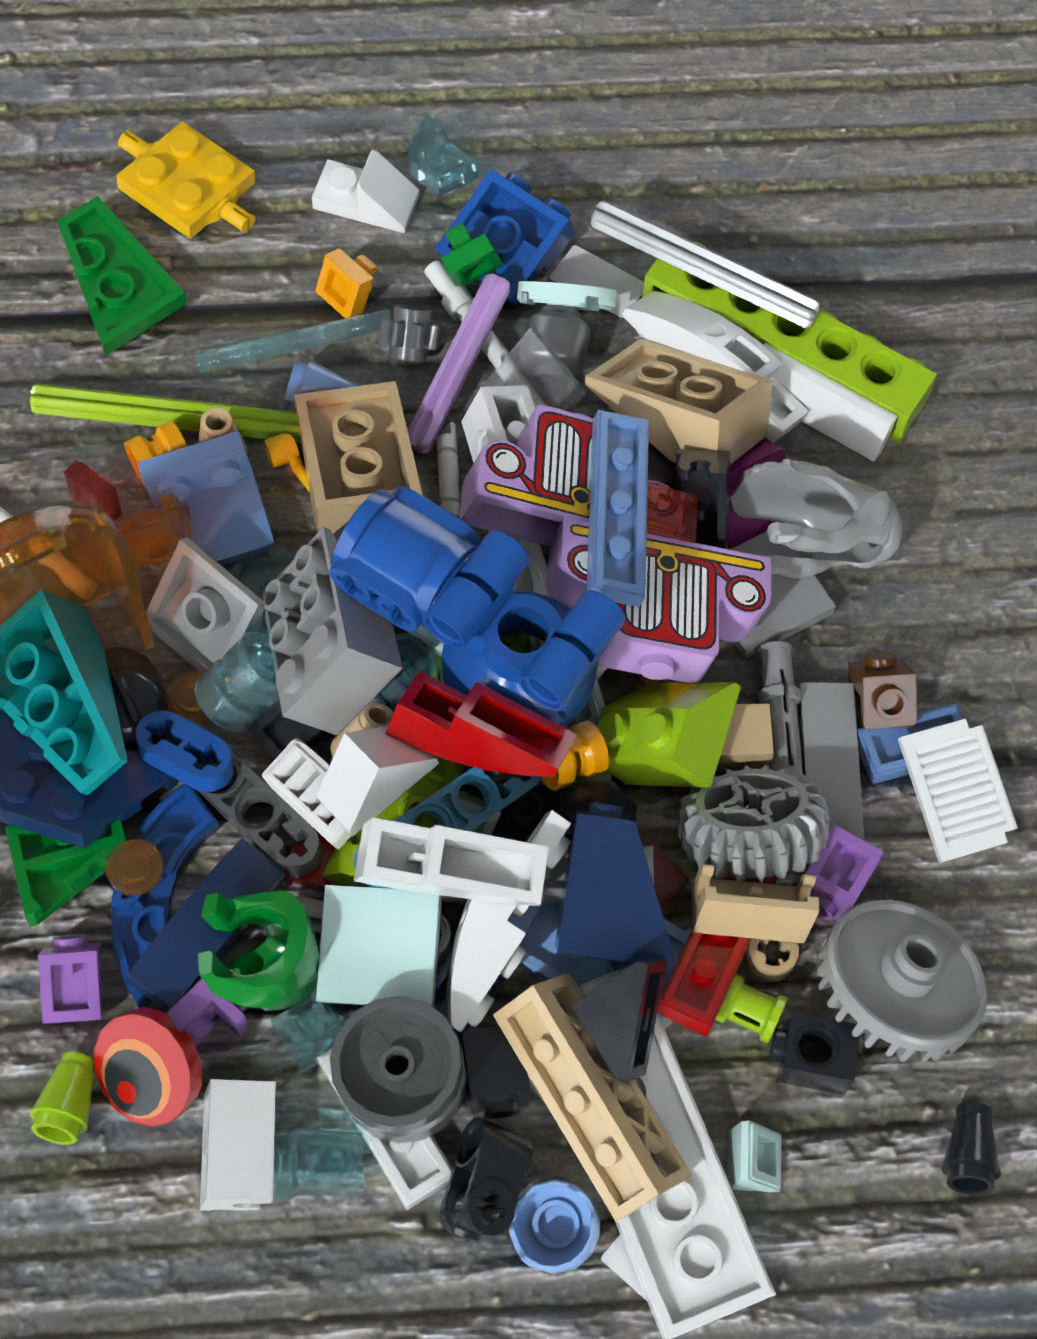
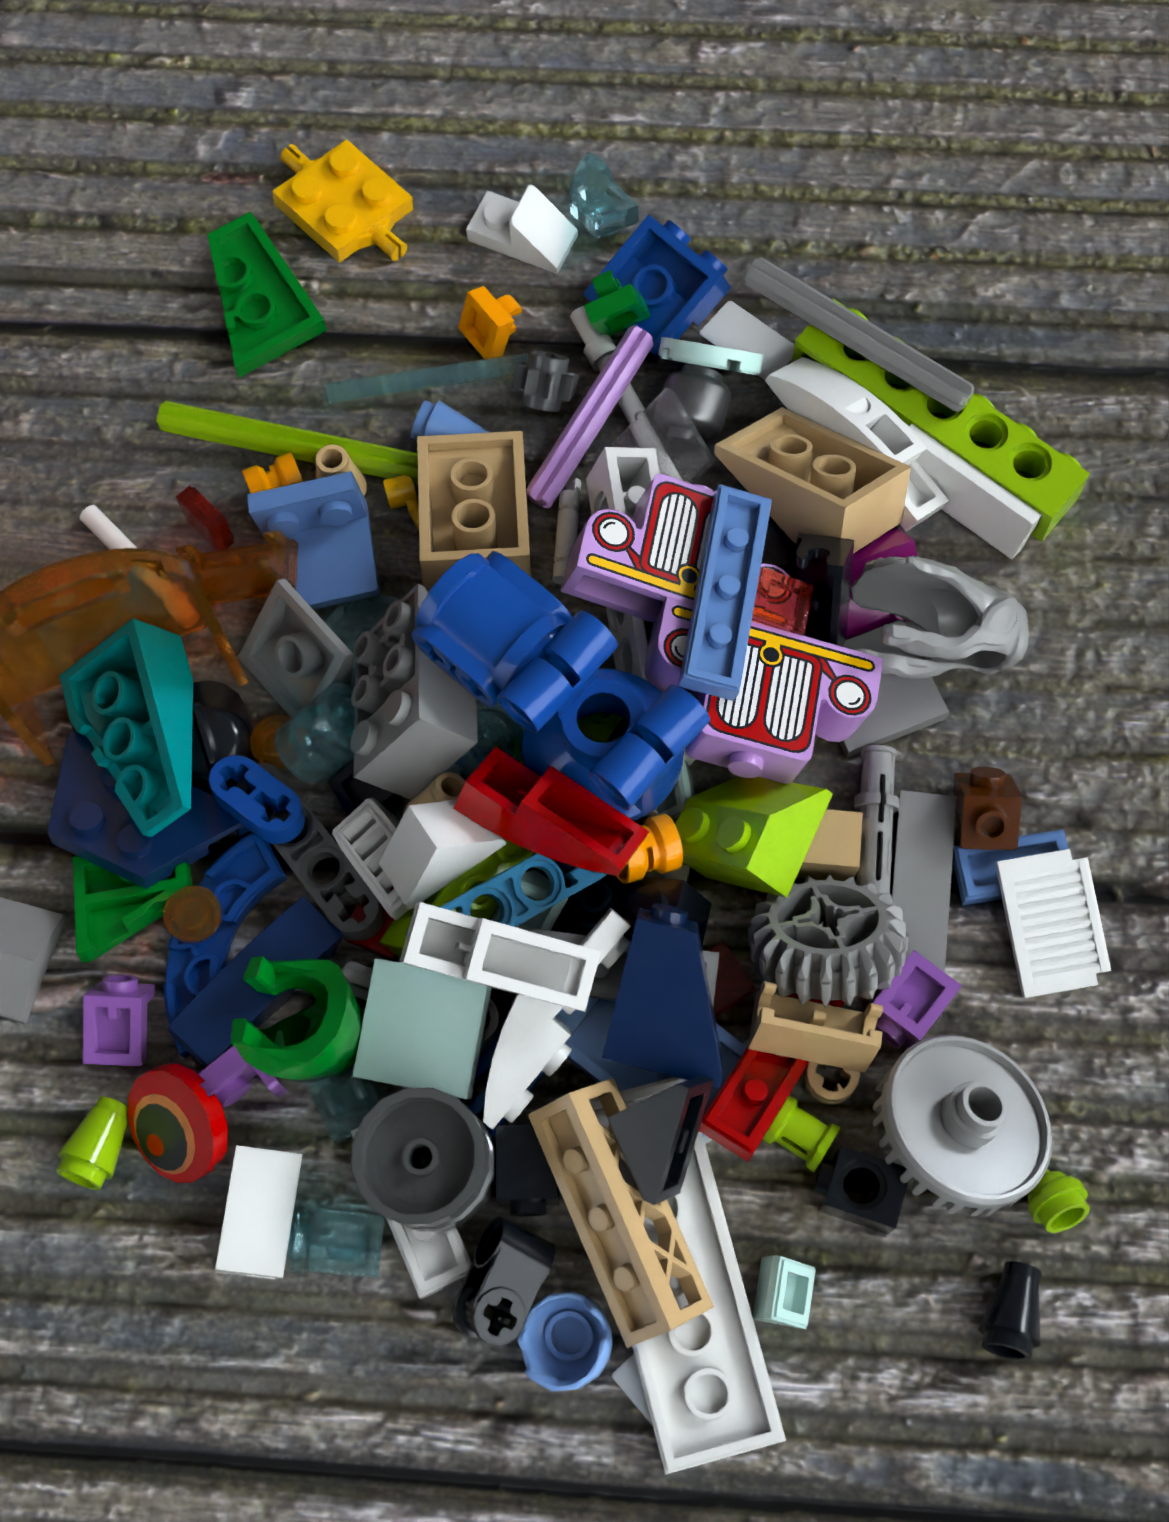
camera: 15 degrees right, 5 degrees up
none -> lime plate [1028,1169,1090,1233]

